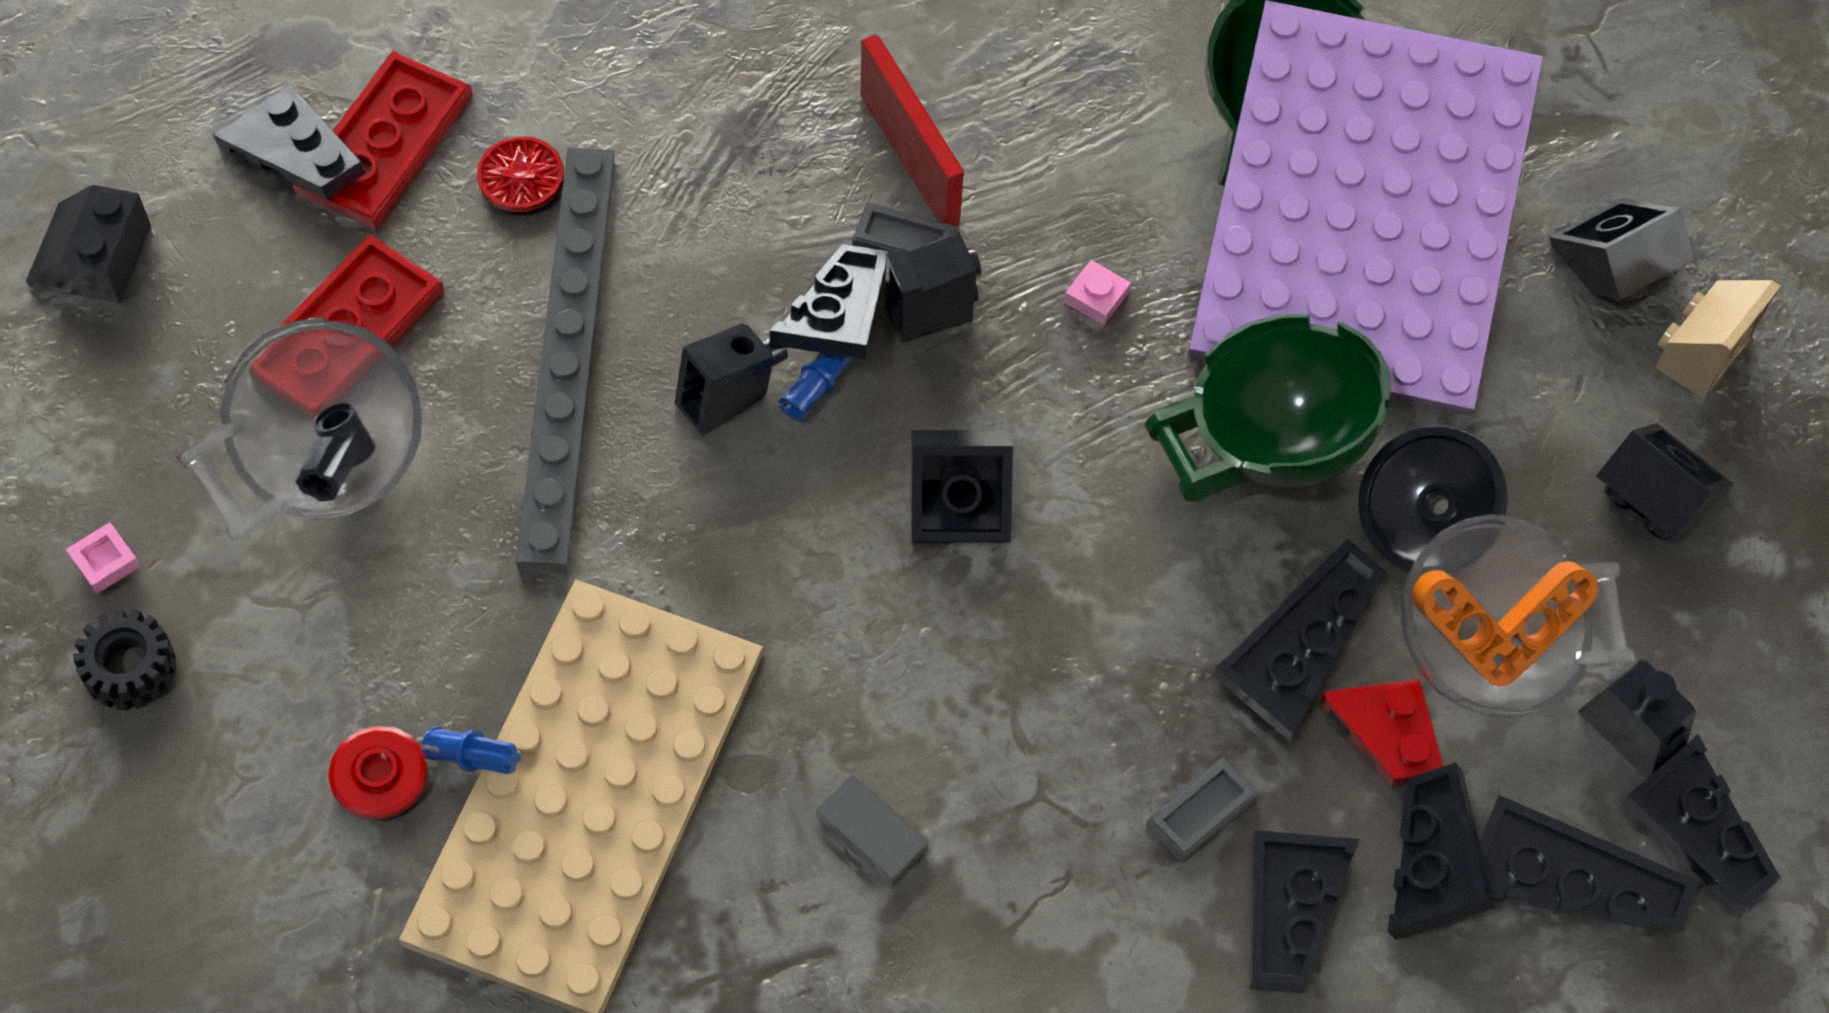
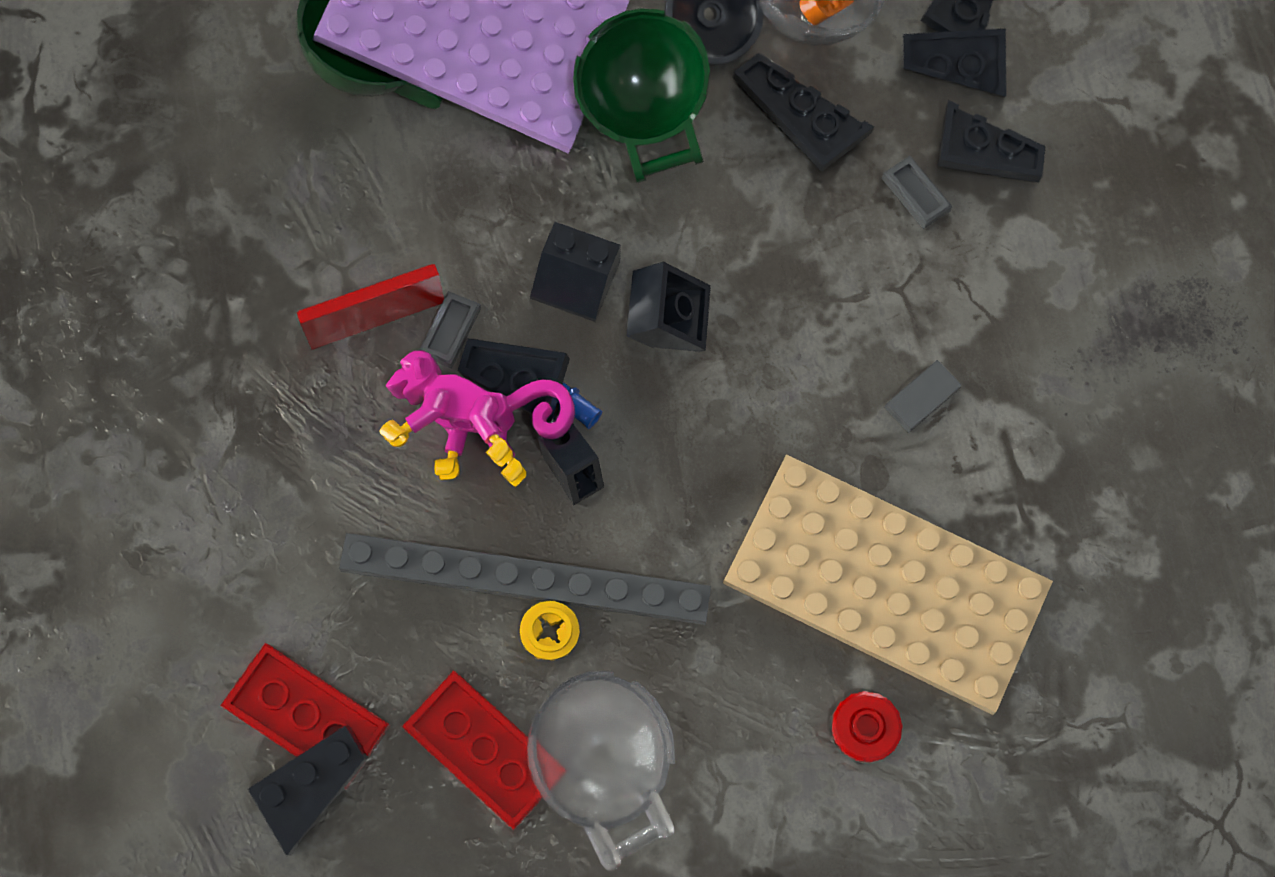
camera: 85 degrees left, 10 degrees up
black piece [295,402,376,502] -> none
blue axle [422,726,521,774] -> none
red wheel [477,136,564,212] -> none
black hips [885,232,981,344] -> none
bright pink plate [1064,260,1131,325] -> none
red wing [1321,678,1443,787] -> none
none -> dark pink animal [380,350,575,487]
none -> yellow gear [520,601,580,661]
none -> black slope [530,222,621,322]

